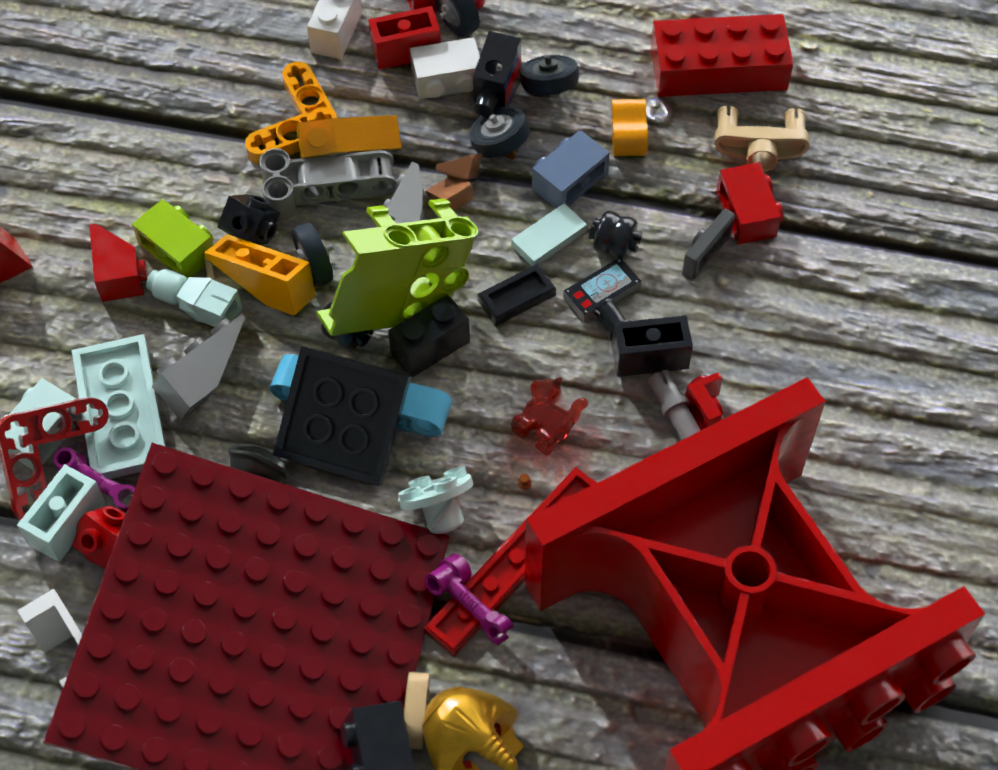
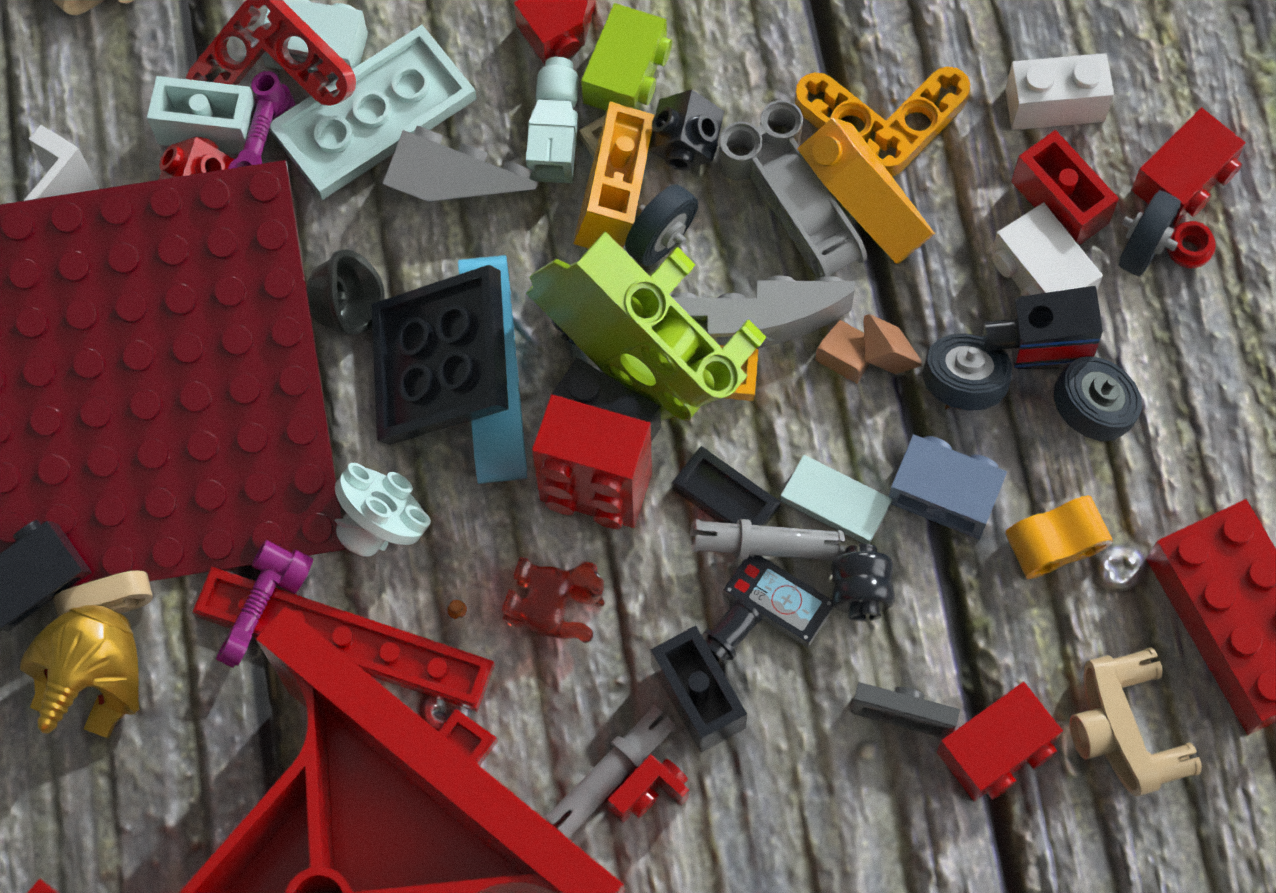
camera: 70 degrees right, 10 degrees up
none -> red brick [532,394,652,529]
none -> light grey pin [690,519,845,561]

